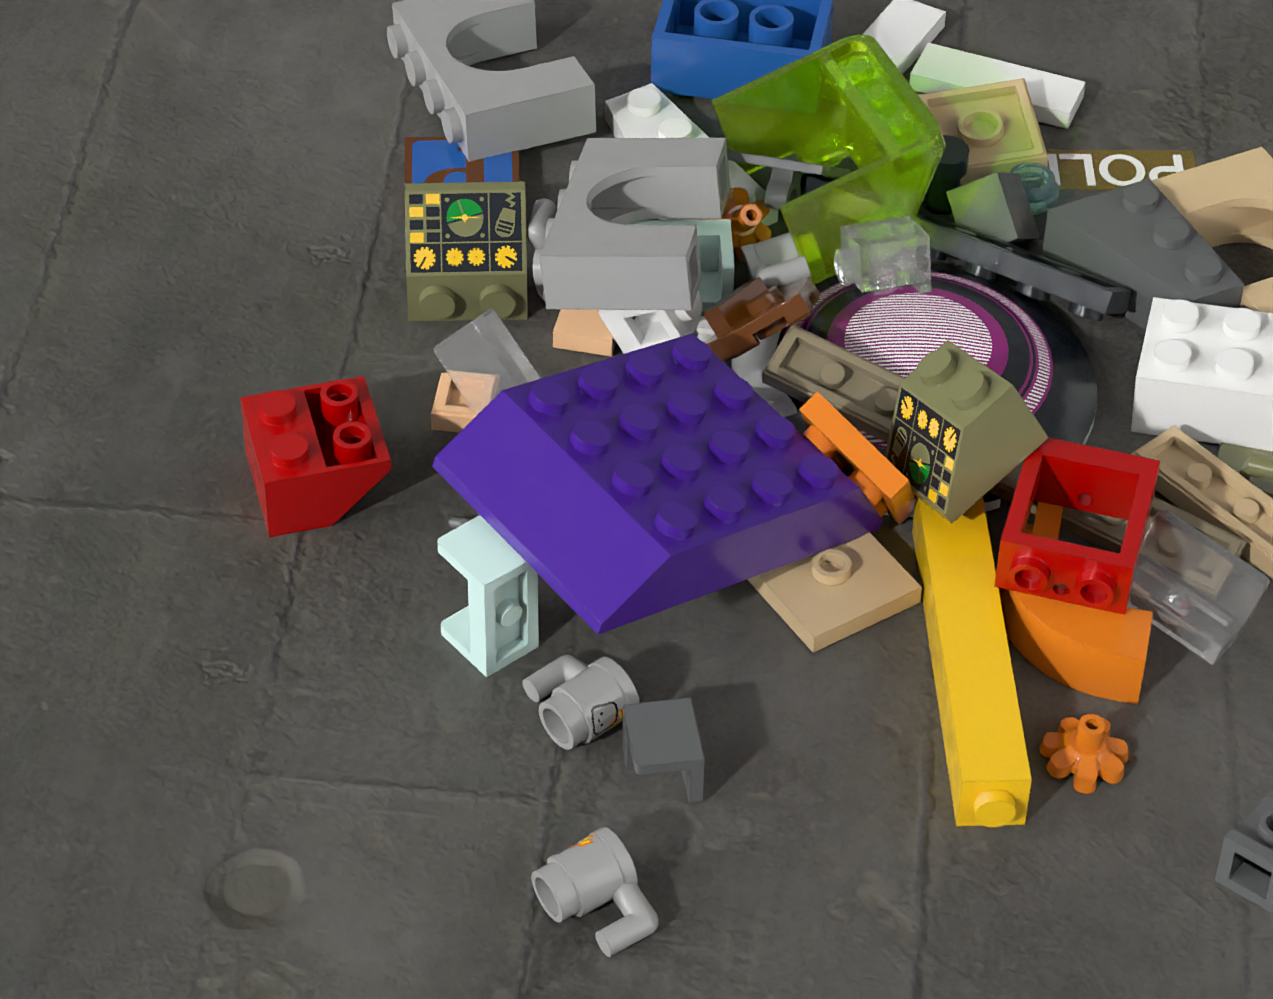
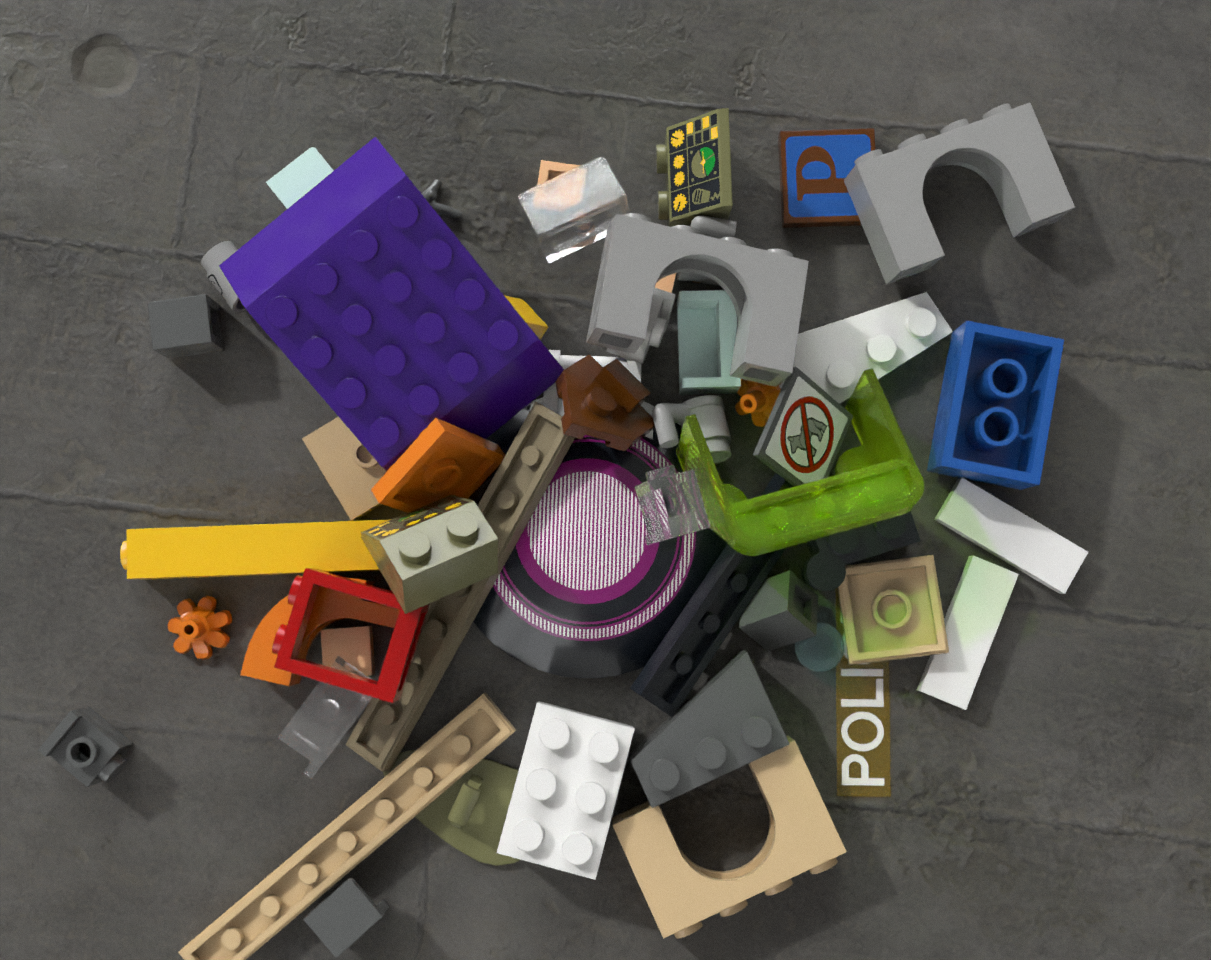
camera: 90 degrees right, 40 degrees up
red slope [240,376,391,537] -> none
light grey piece [531,827,659,957] -> none

